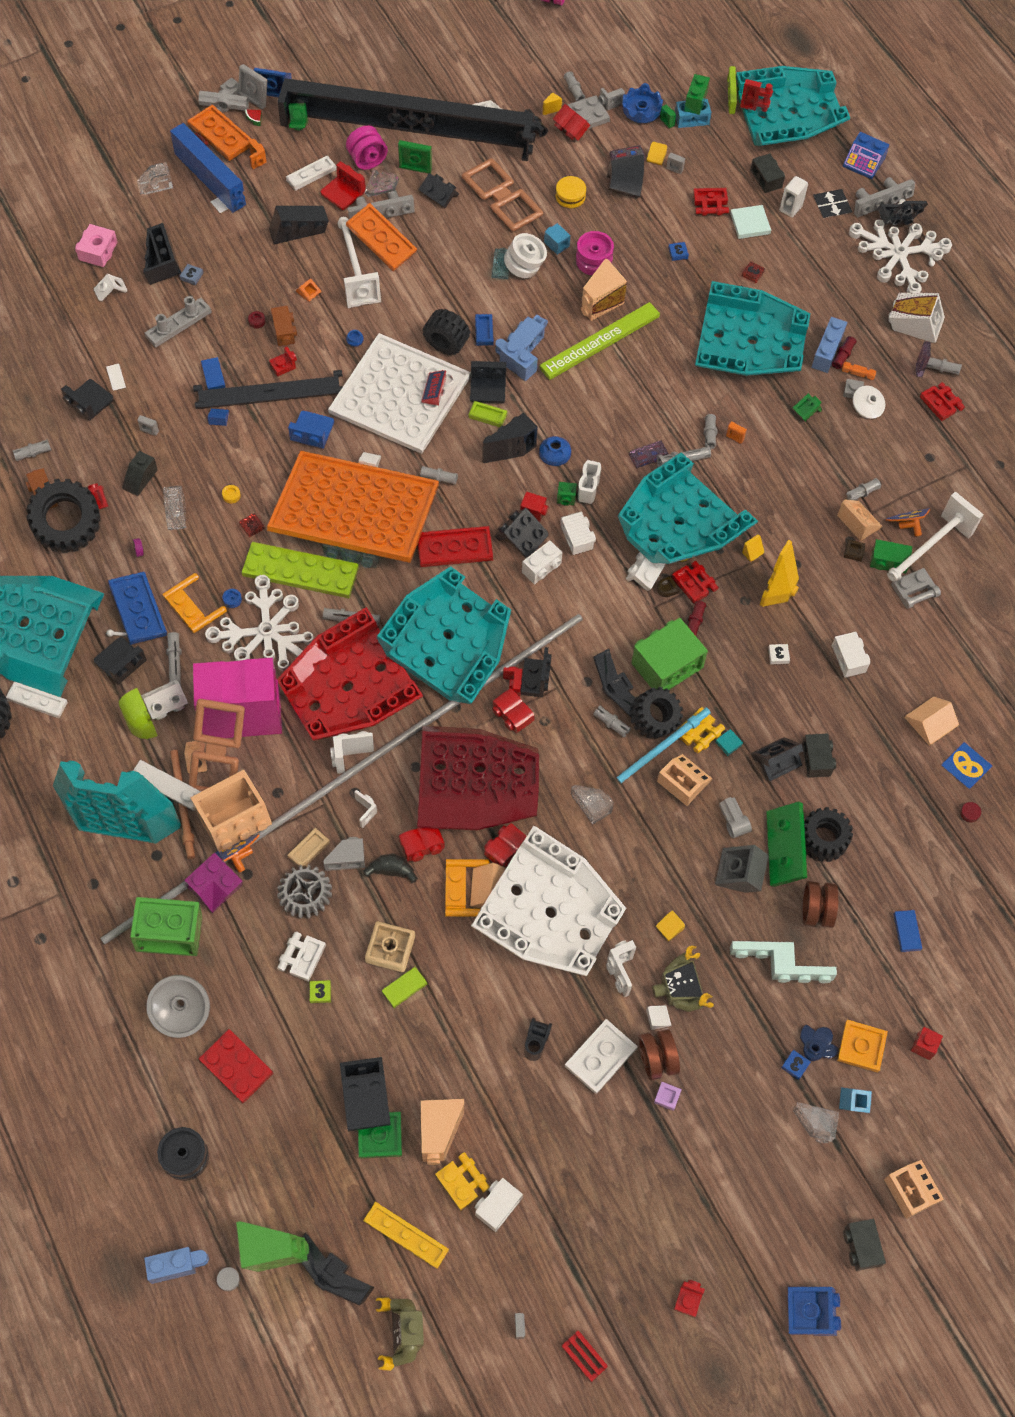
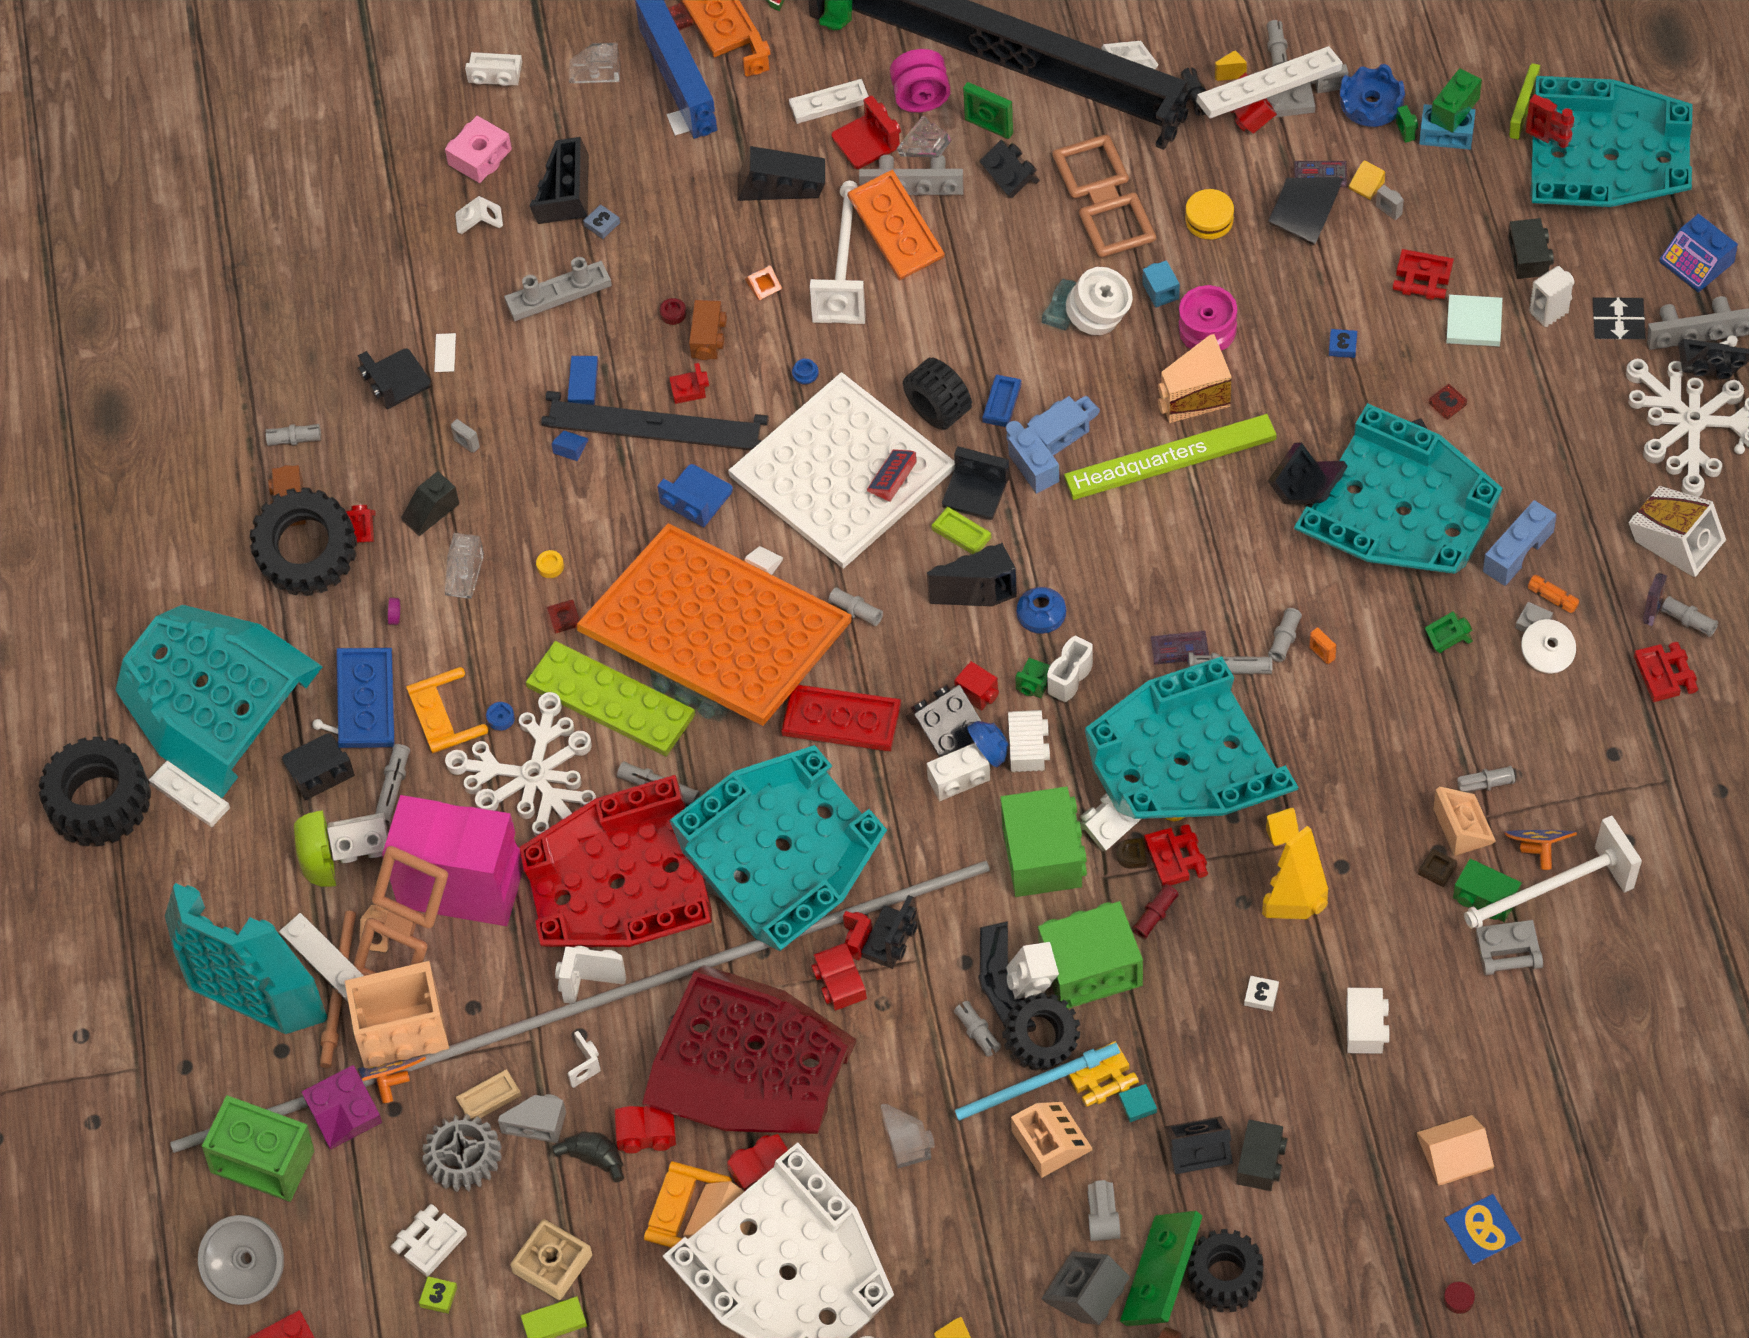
camera: 25 degrees right, 5 degrees down
dark red pin [832,336,857,369] -> none
none -> white bracket [465,52,522,86]
none -> blue piece [967,721,1009,768]
none -> bright green container [1000,786,1087,897]
none -> white brick [1006,942,1059,999]
none -> white plate [1196,46,1343,118]
none -> black bracket [1268,442,1348,504]

